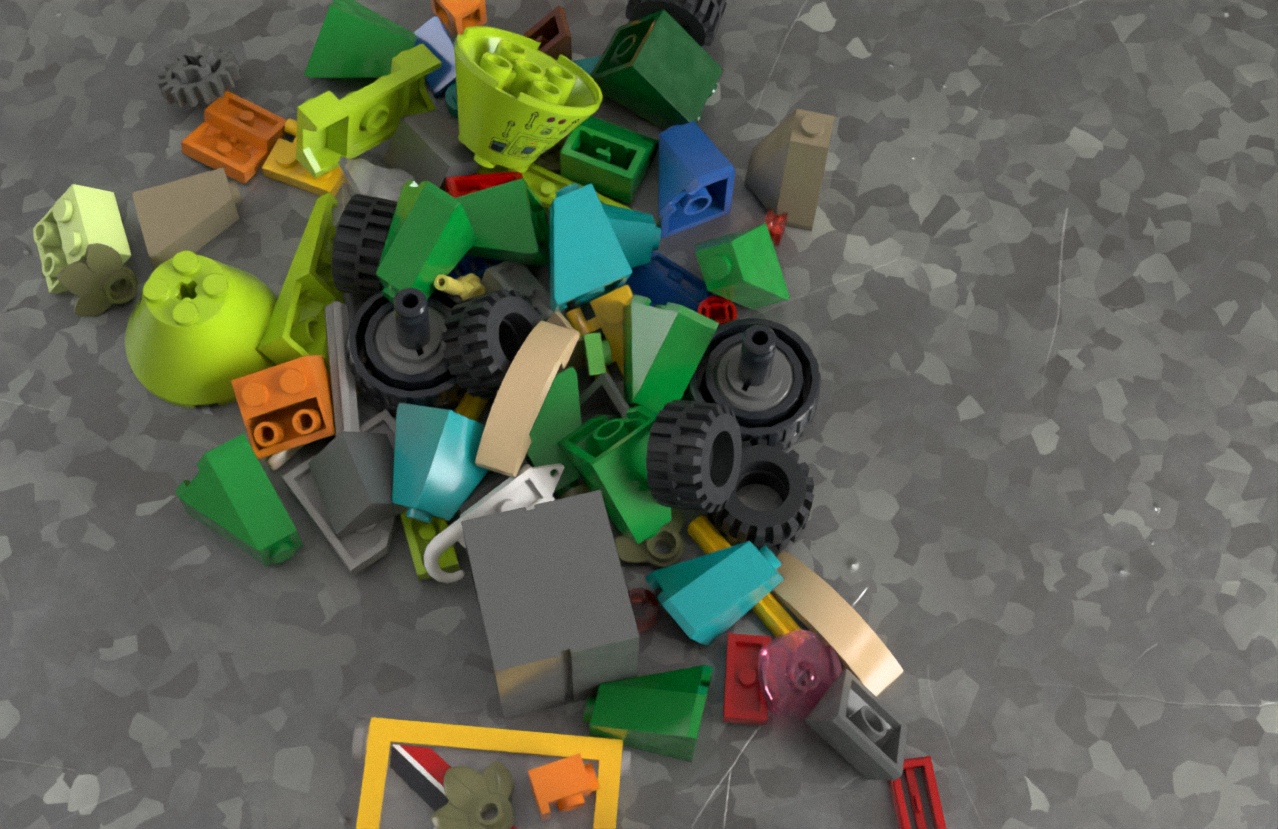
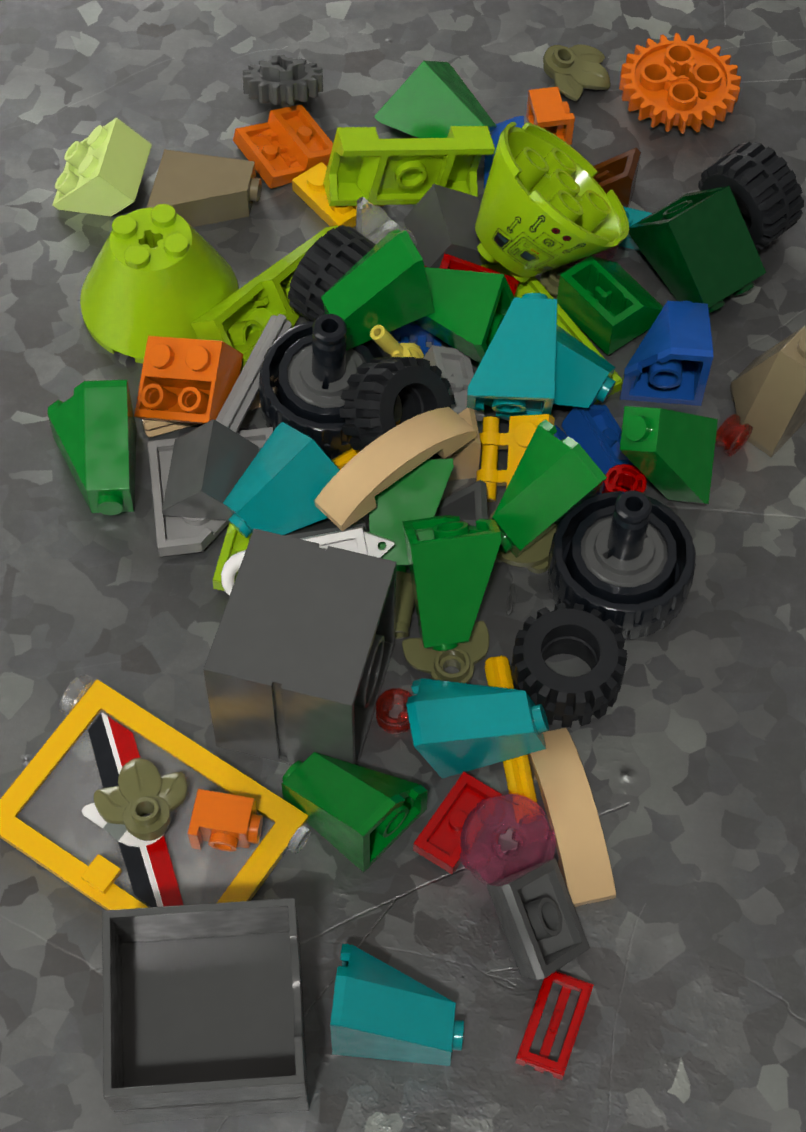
camera: 30 degrees right, 5 degrees down
olive plate [57,243,138,317] -> none
bright green plate [582,332,612,376] -> none
black tyre [646,400,742,513] -> none

